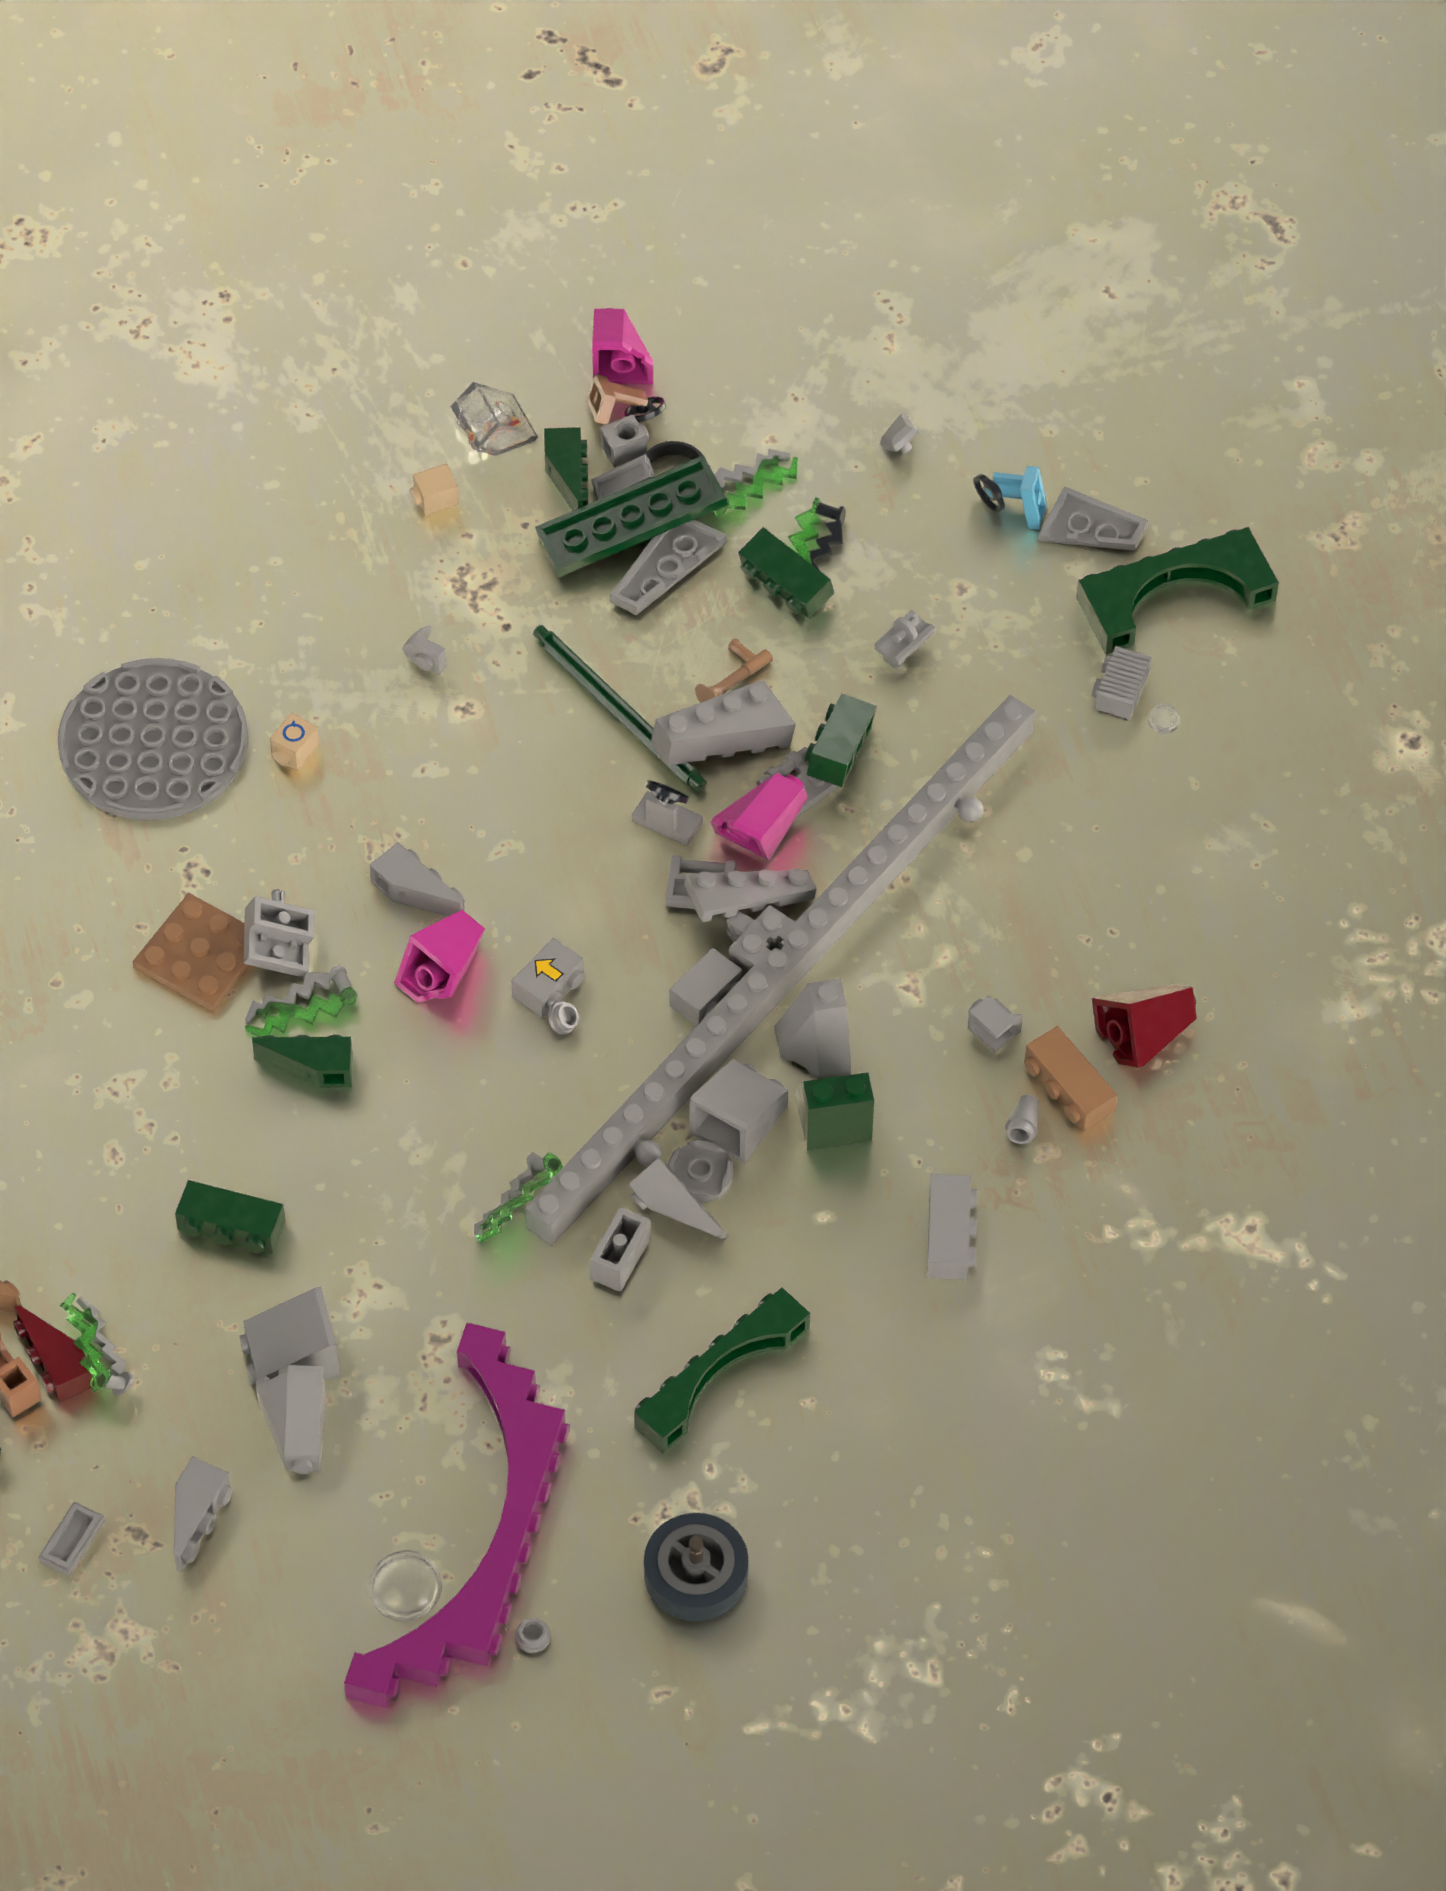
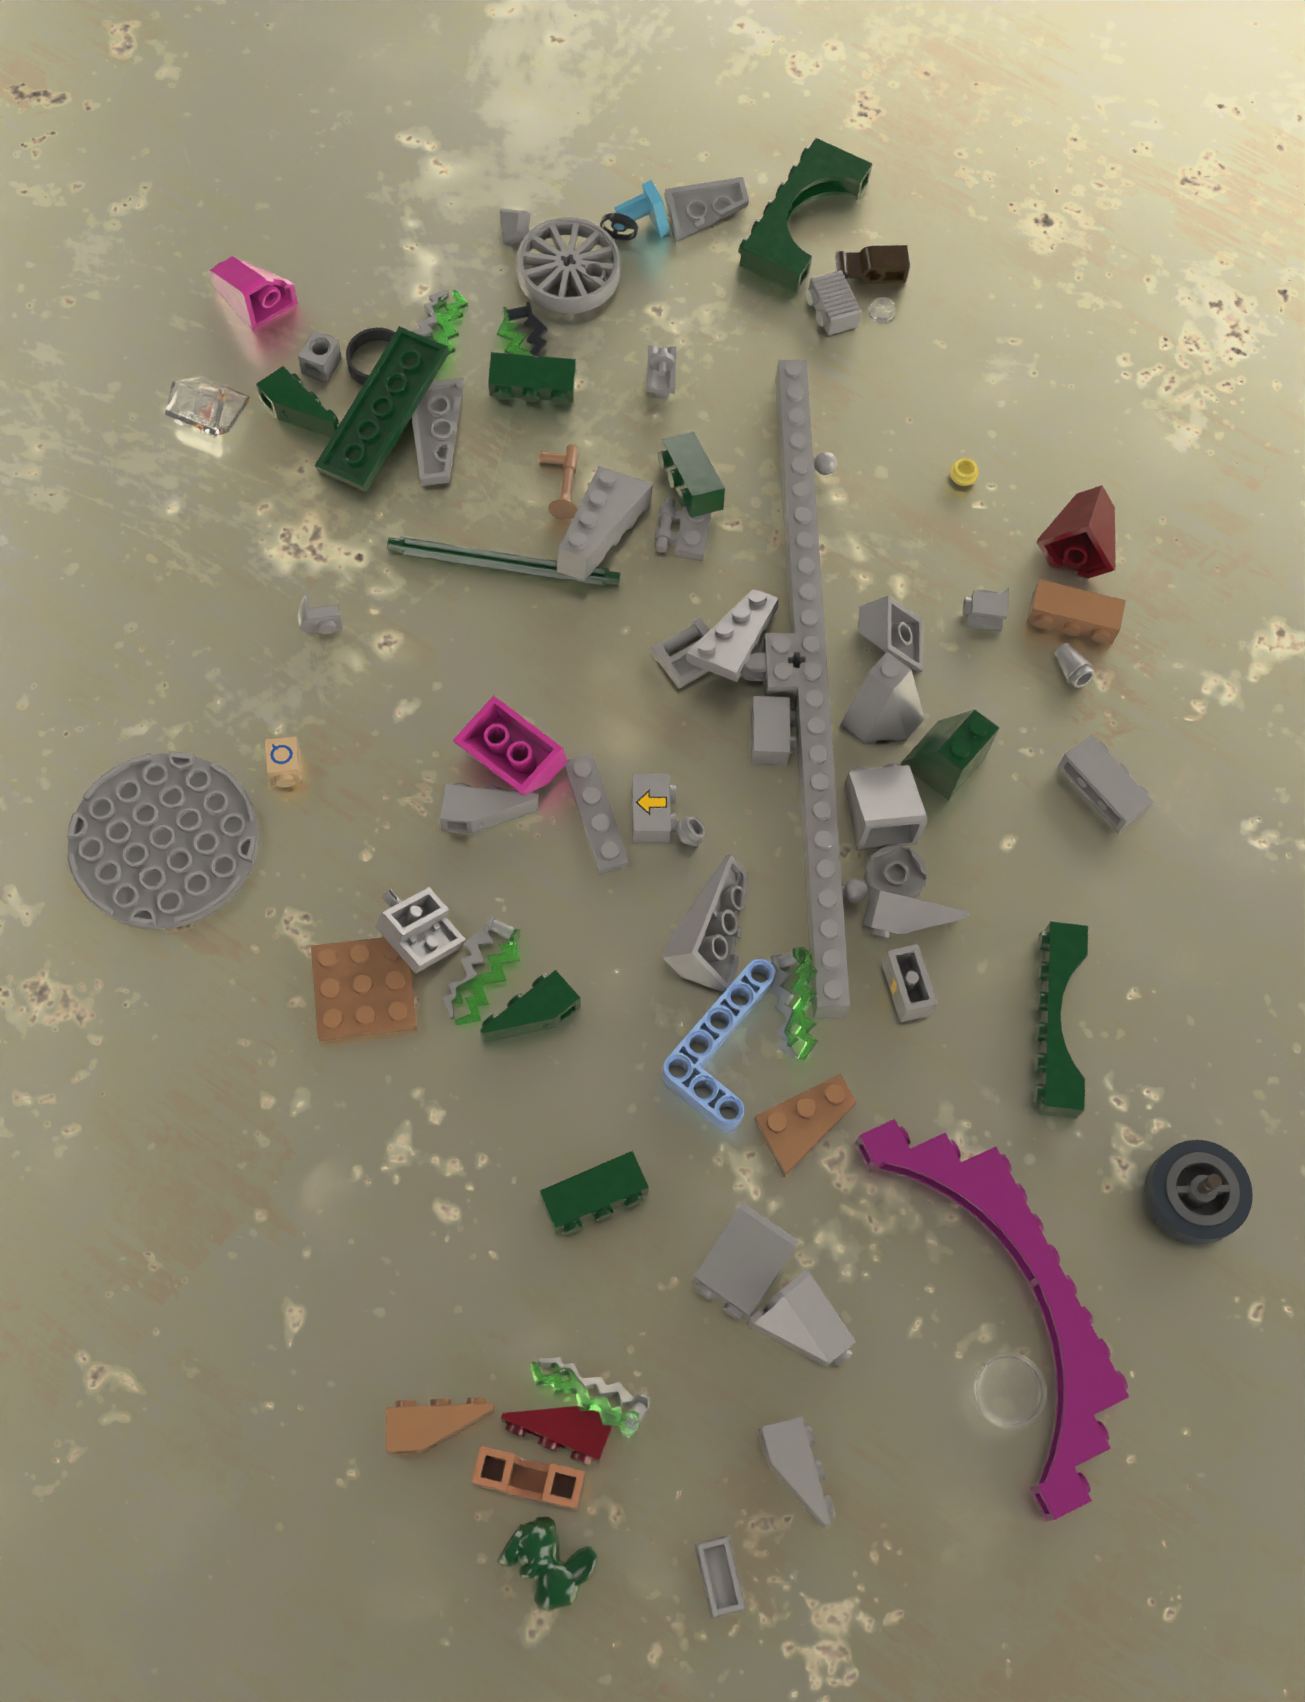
camera: 45 degrees left, 10 degrees up
dark pink slope [394,910,485,1002] -> none
tan brick [410,463,459,516] -> none
light grey plate [515,1618,550,1653] -> none
medium nougat piece [587,374,666,425] -> none
light grey tile [591,454,655,500] -> none
light grey piece [632,780,703,846] -> none
dark pink slope [710,773,808,861] -> none
none -> dark pink slope [453,695,568,795]
none -> light grey piece [516,217,621,314]
none -> light grey plate [564,753,629,875]
none -> light blue beam [662,959,775,1132]
none -> light grey wedge [663,854,748,992]
none -> medium nougat wing [754,1074,856,1177]
none -> dark brown piece [835,245,910,284]
none -> light grey slope [858,596,923,673]
none -> light yellow plate [950,458,979,486]

